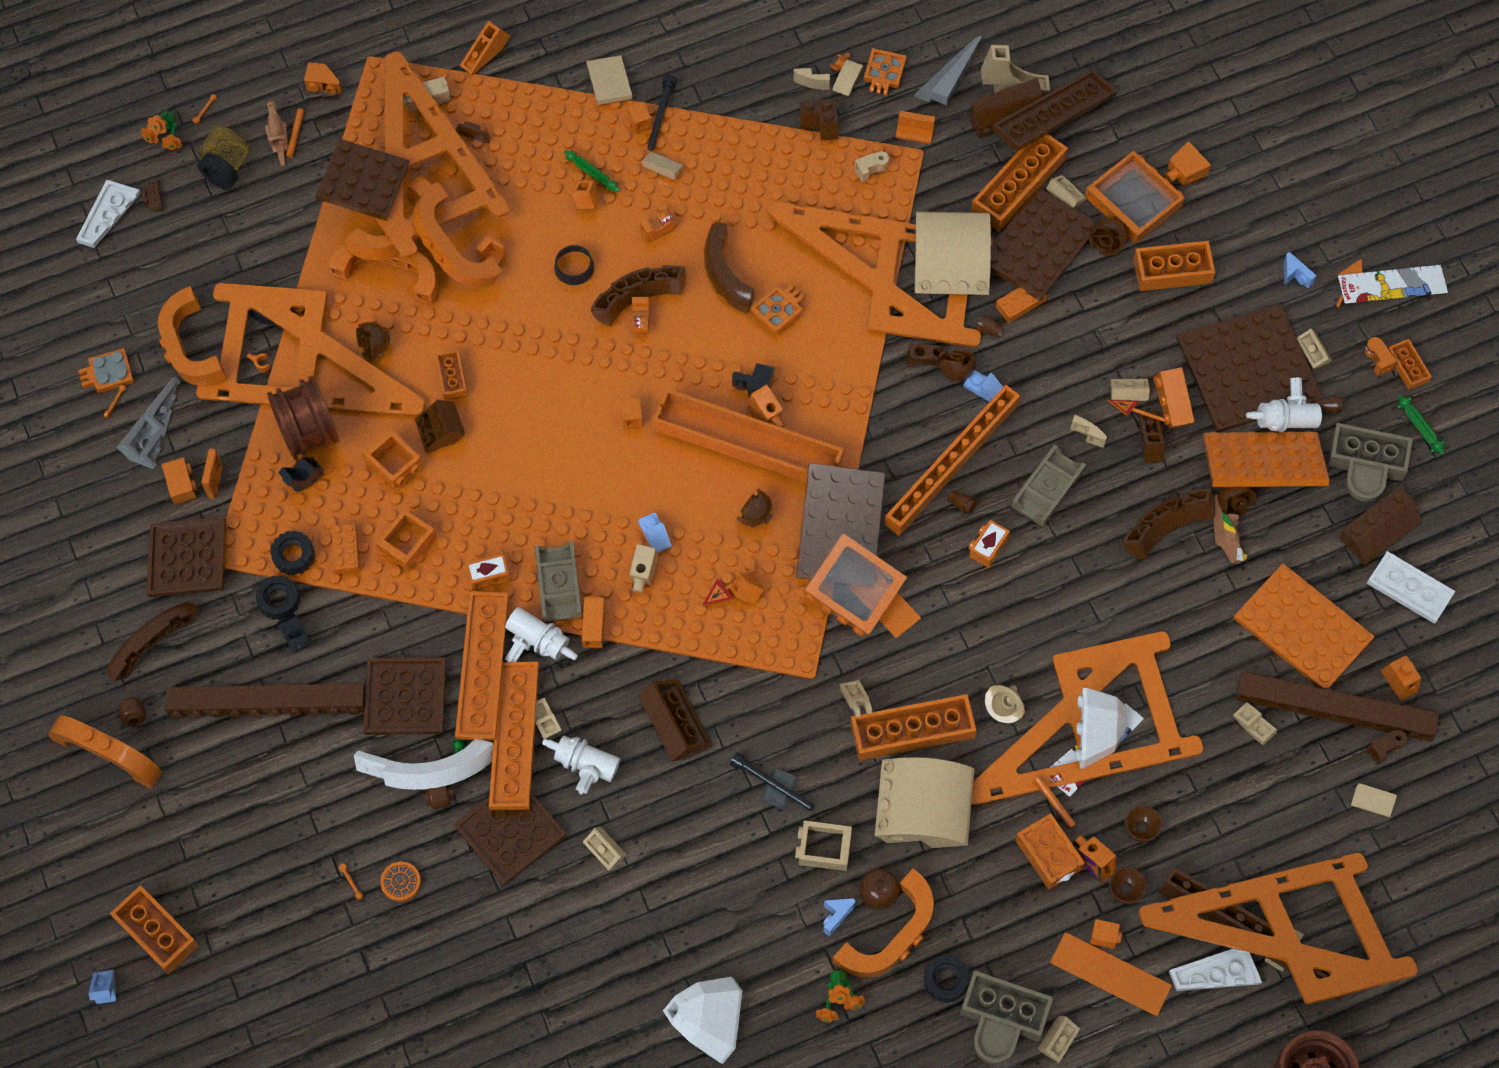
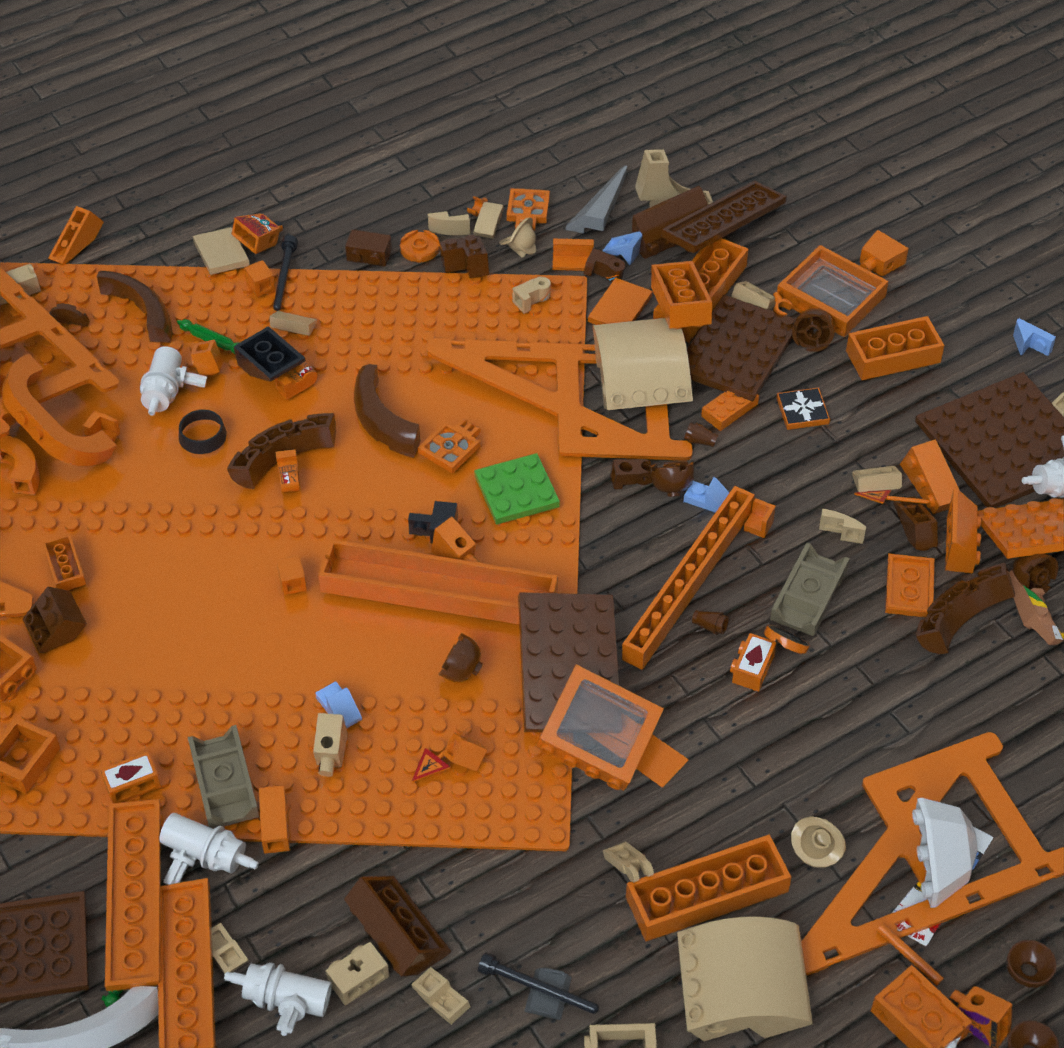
camera: 10 degrees left, 15 degrees down
none -> reddish brown brick [97,270,172,343]
none -> white piece [140,347,207,416]
none -> orange torso [231,214,283,254]
none -> black slope [233,326,306,382]
none -> tan brick [326,942,389,1006]
none -> reddish brown brick [345,230,392,266]
none -> orange tile [400,230,440,263]
none -> tan slope [412,967,470,1025]
none -> bright green plate [474,453,560,525]
none -> tan helmet [499,217,536,258]
none -> reddish brown leg [583,248,625,282]
none -> orange tile [588,278,653,325]
none -> light blue slope [603,231,642,265]
none -> orange brick [651,261,712,329]
none -> orange panel [744,498,776,538]
none -> orange tile [764,625,810,654]
none -> orange piece [773,291,793,316]
none -> tile [777,388,830,430]
none -> orange tile [885,553,935,617]
none -> orange slope [945,489,981,574]

